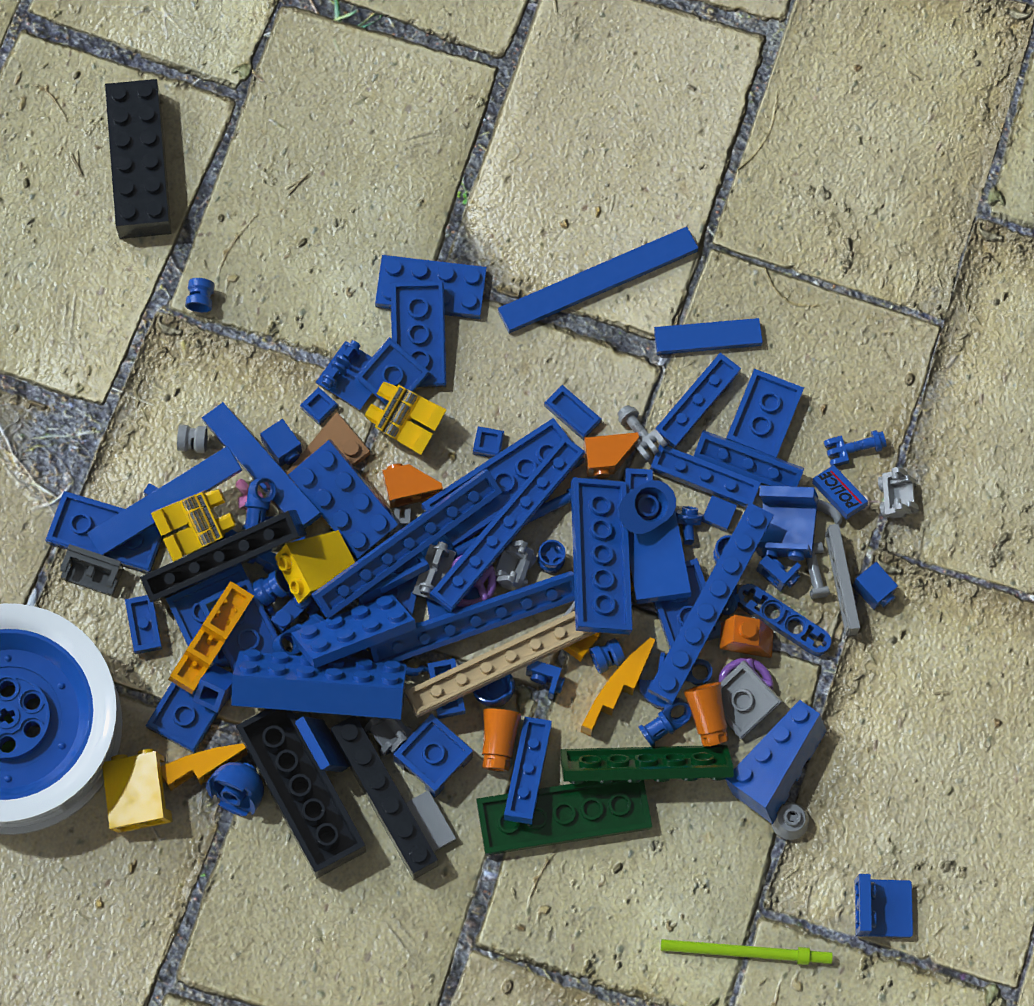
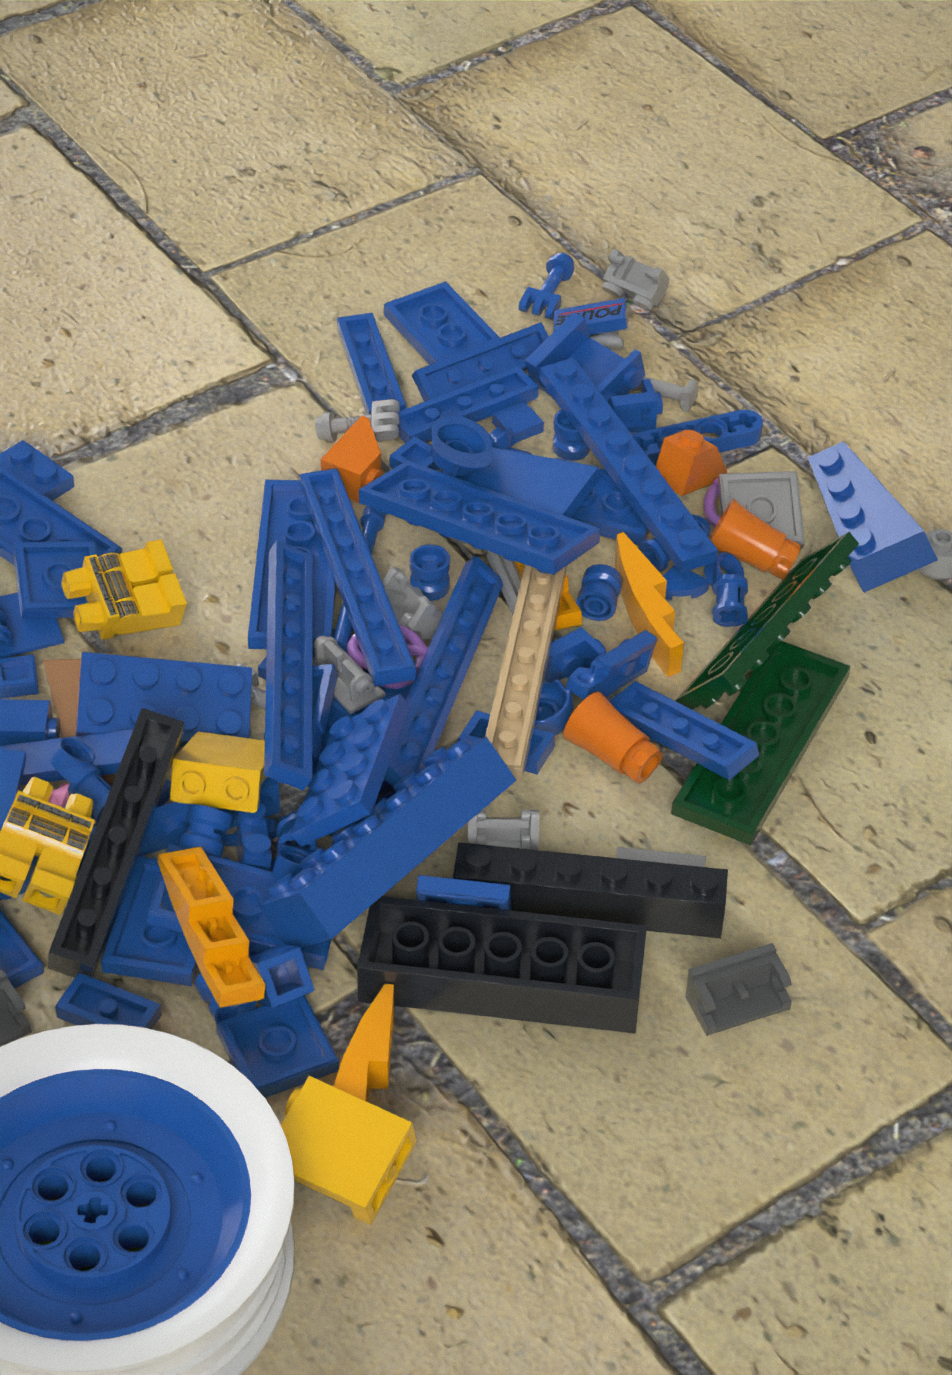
camera: 50 degrees left, 25 degrees down
blue cylinder [206,762,264,816] -> none
orange slope [382,463,443,509] -> none
blue panel [393,713,473,798] -> none
blue tile [473,426,504,458] -> none
blue tile [498,226,699,333] -> none
blue tile [544,385,602,440] -> none
blue tile [654,318,763,355] -> none
light grey tile [825,524,860,636] -> none
blue brick [852,562,898,610] -> none
none -> blue hinge [566,630,657,700]
none -> dark grey hinge [685,943,792,1036]

